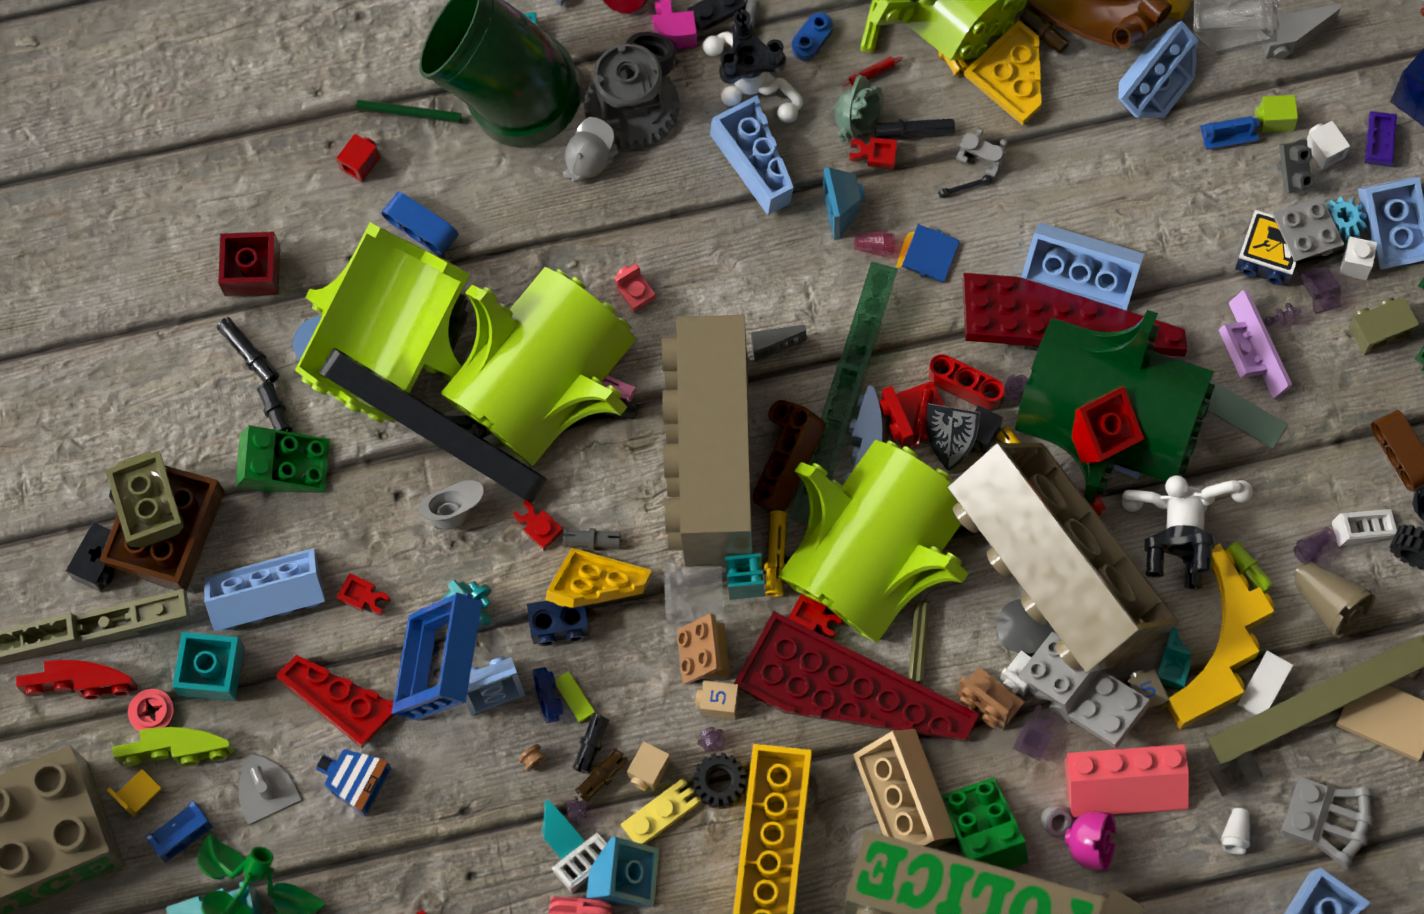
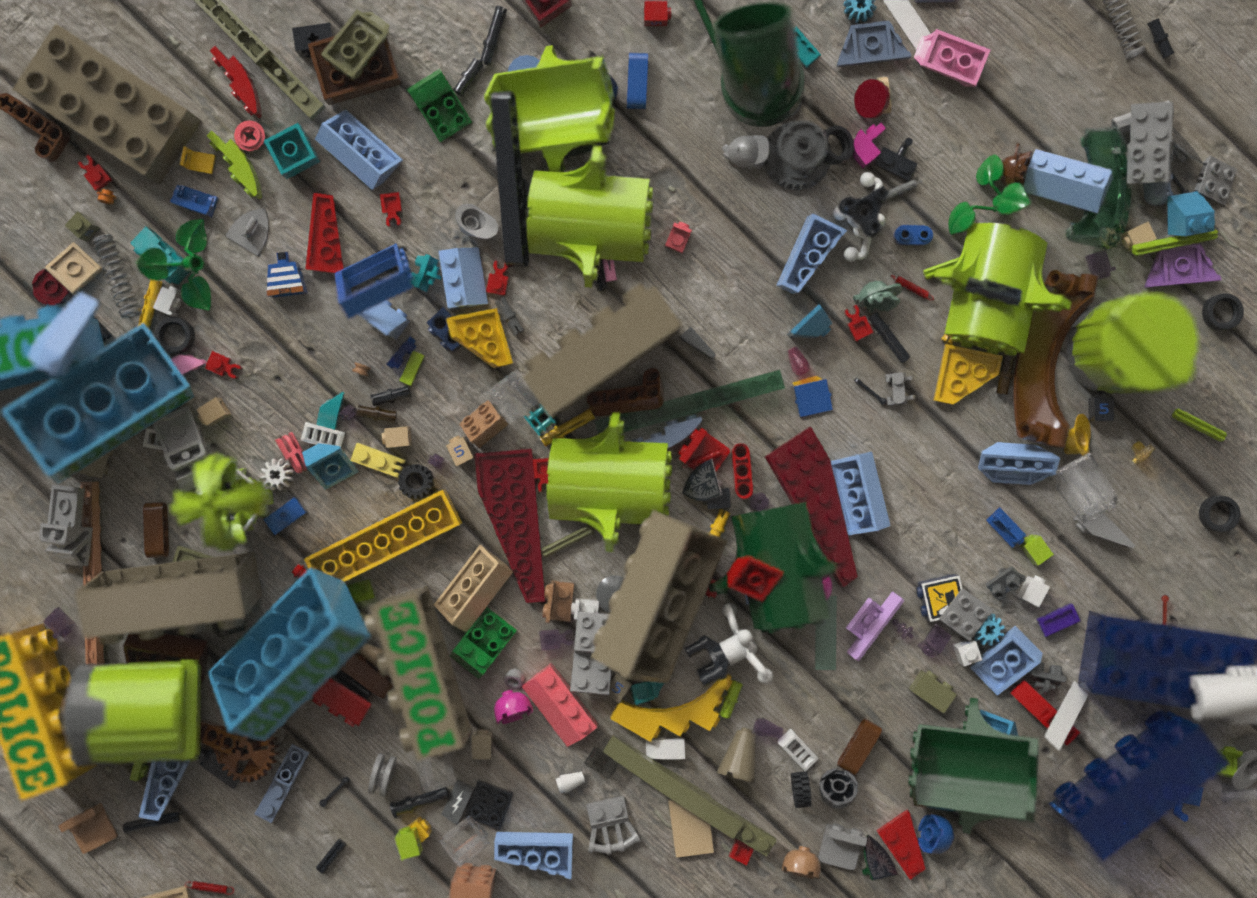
camera: 50 degrees right, 20 degrees up
none -> light blue slope [438,247,488,310]

